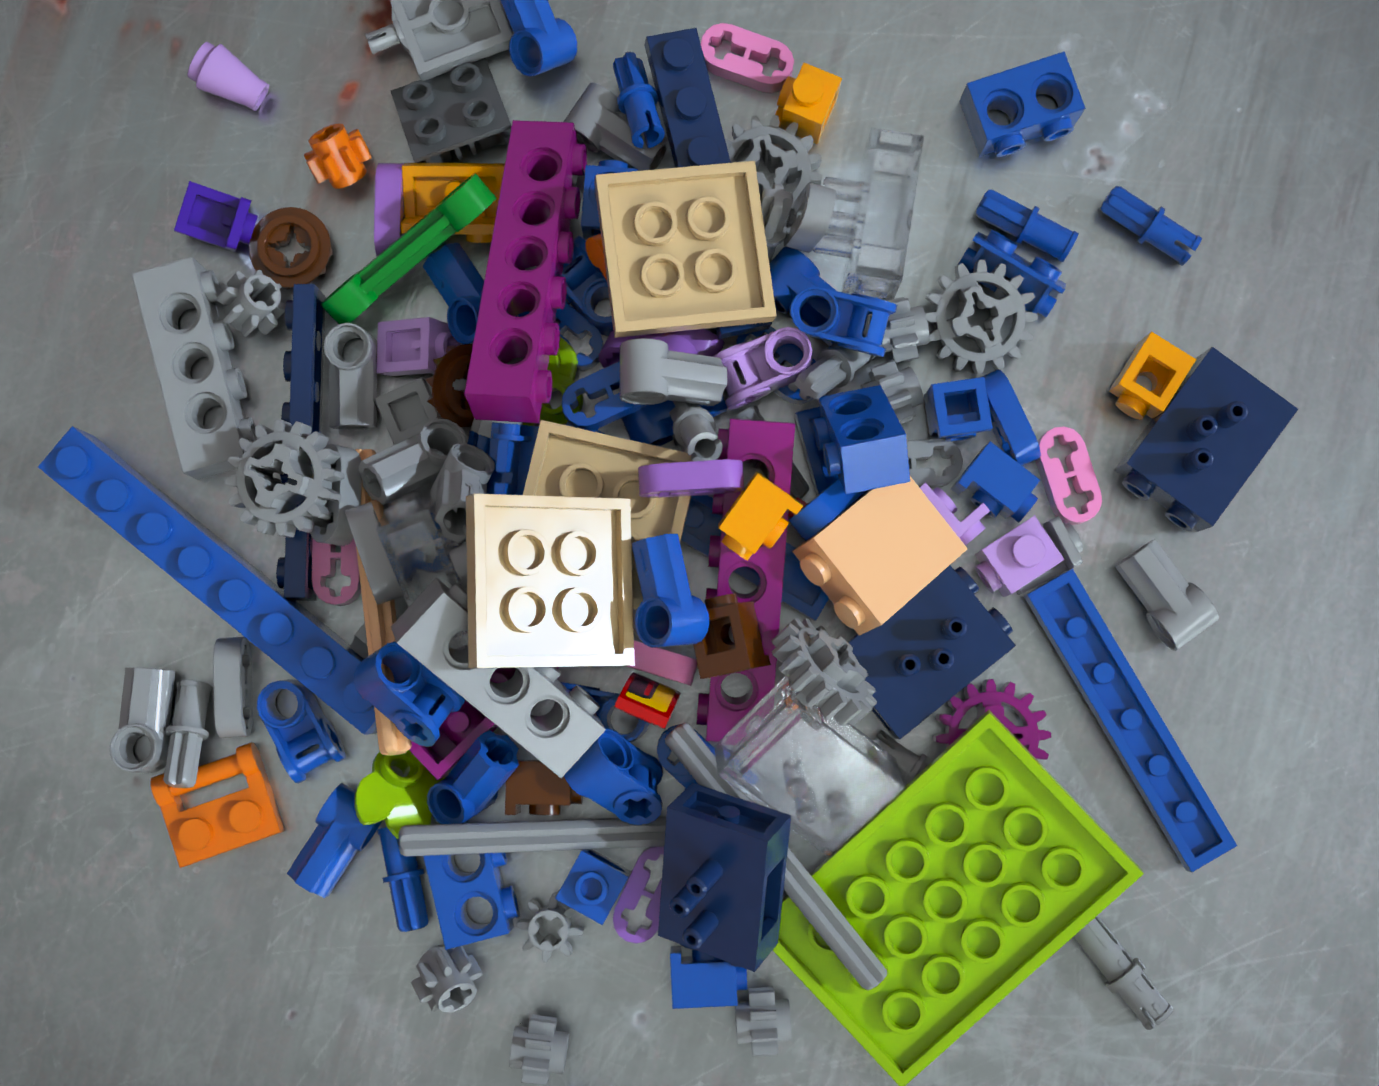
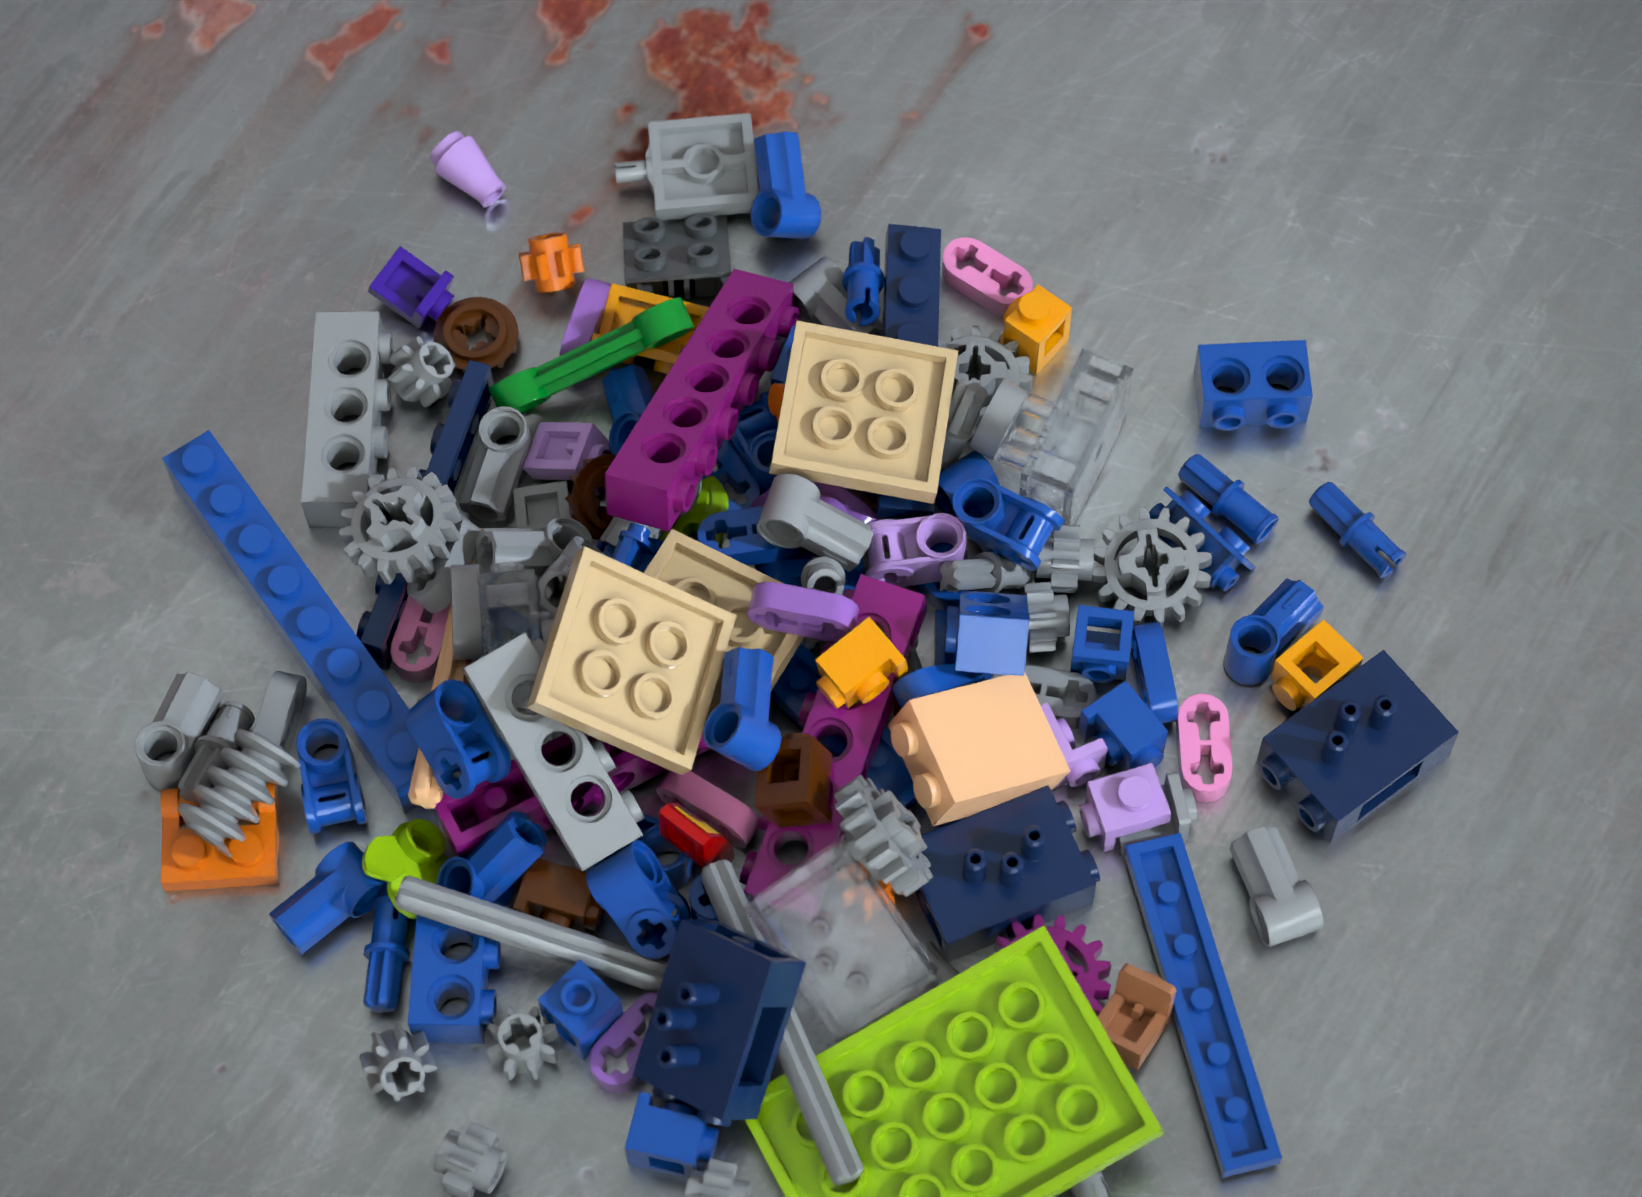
camera: 15 degrees right, 20 degrees down
none -> light grey piece [178,729,301,858]
none -> nougat bracket [1098,963,1176,1071]
none -> blue piece [1223,578,1324,685]

